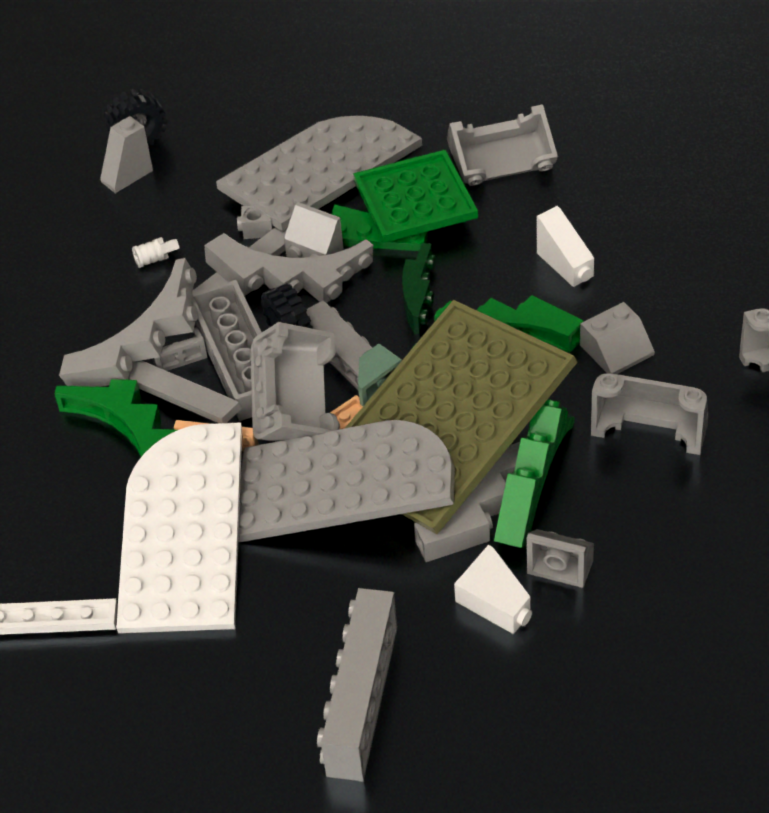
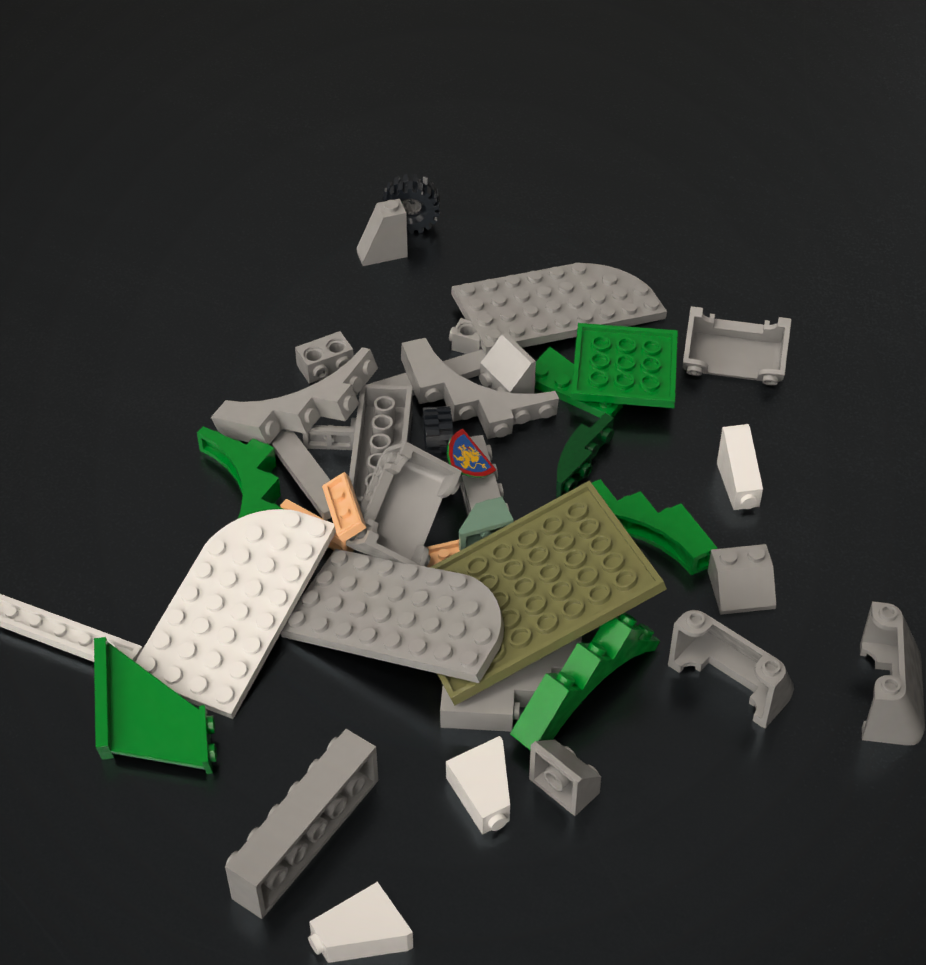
camera: 20 degrees right, 0 degrees up
white hinge [132,237,180,268] -> none
none -> green piece [94,637,217,774]
none -> light grey brick [295,331,354,384]
none -> white slope [308,882,413,963]
none -> light nougat tile [322,472,367,542]
none -> shield [447,429,496,478]

